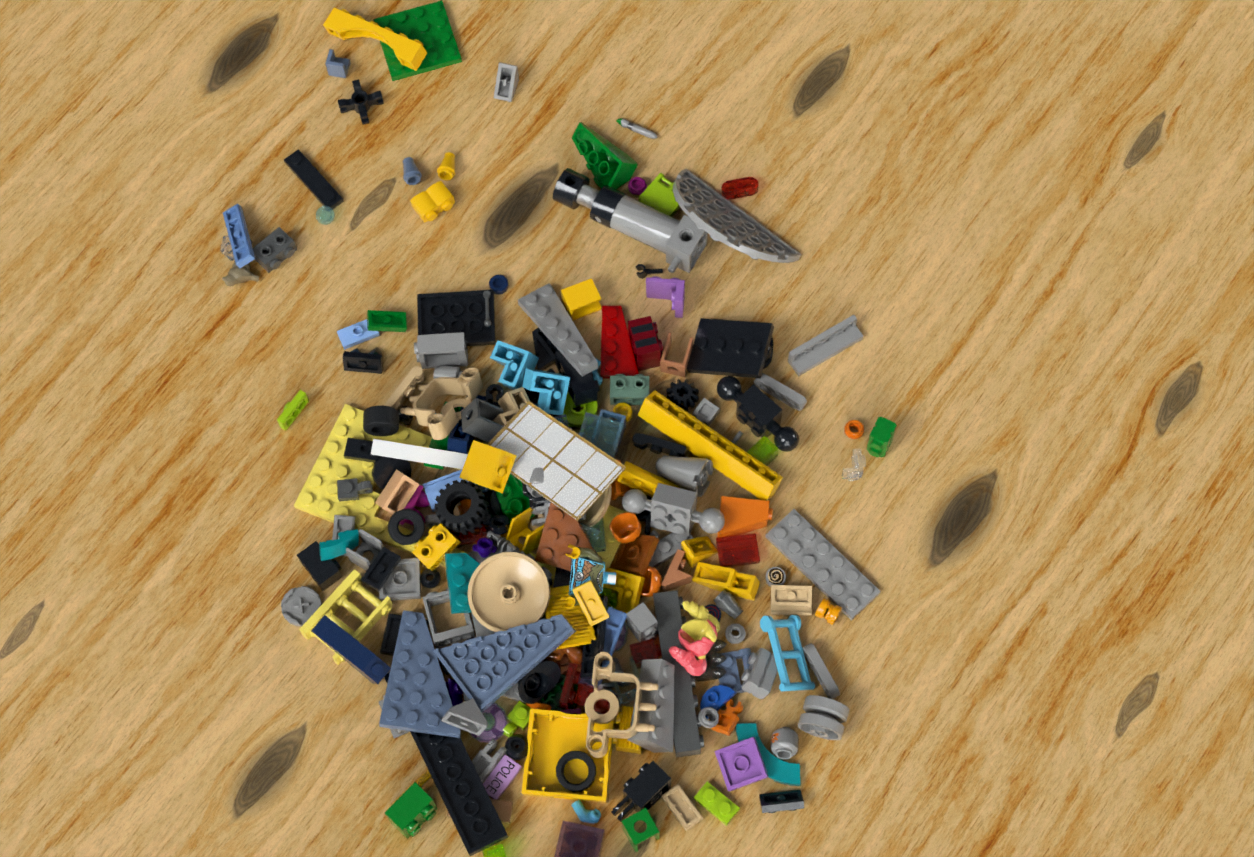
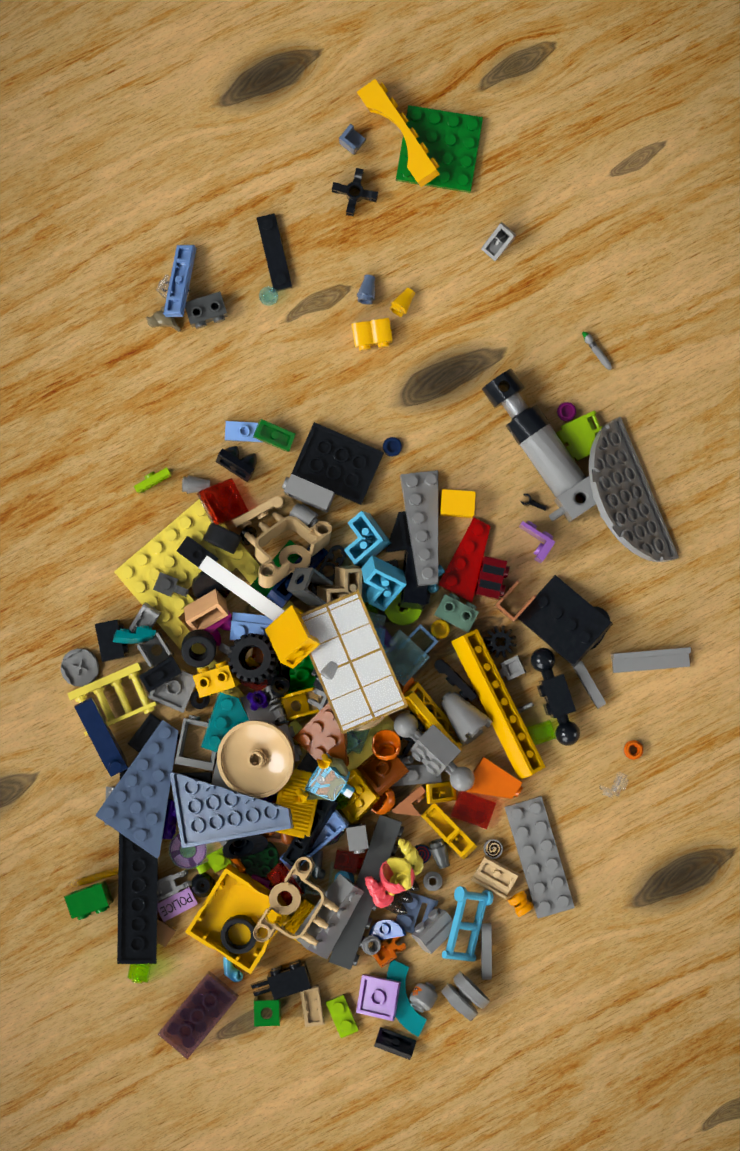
camera: 25 degrees right, 20 degrees up
light grey slope [441,698,488,736] -> none
dark grey hinge [483,290,491,327] -> none
clear red plate [559,663,581,709] -> none
green wedge [572,122,638,189] -> none
yellow plate [572,580,610,626] -> none
clear red plate [721,177,759,199] -> none
green brick [866,417,897,458] -> none
none -> light grey cone [182,475,210,494]
none -> clear red plate [197,478,249,525]

